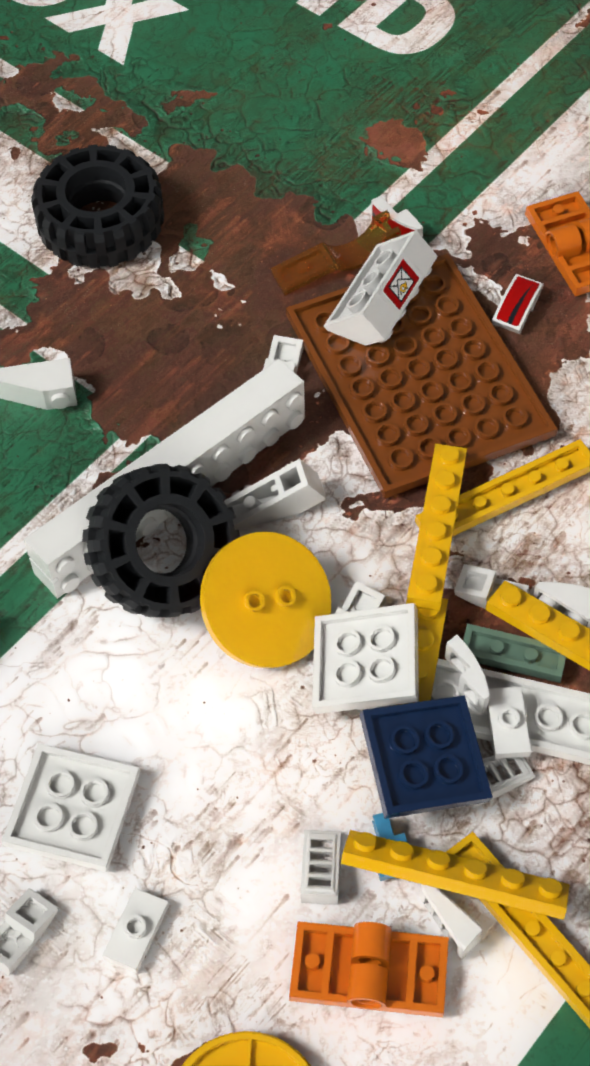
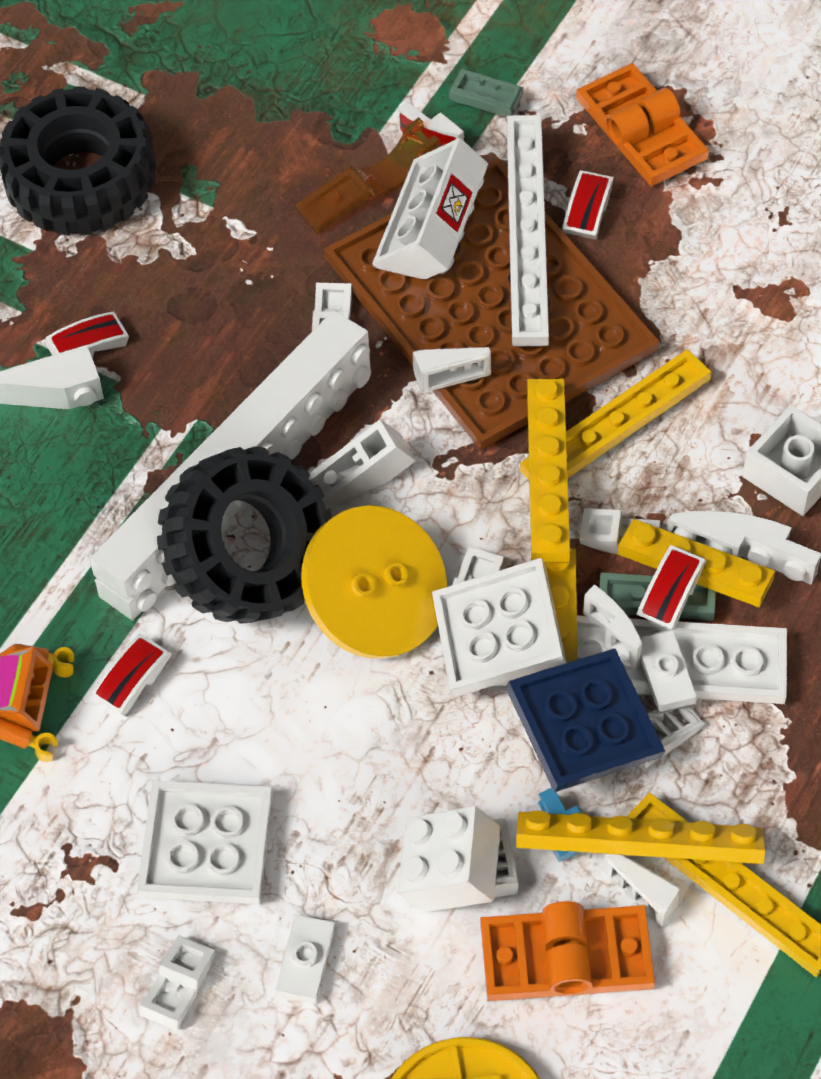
camera: 10 degrees left, 0 degrees up
none -> slope [45,311,129,358]
none -> slope [90,633,172,717]
none -> white brick [398,806,501,912]
none -> white slope [413,347,491,393]
none -> sand green plate [449,68,523,117]
none -> white plate [507,115,549,346]
none -> slope [636,545,707,630]

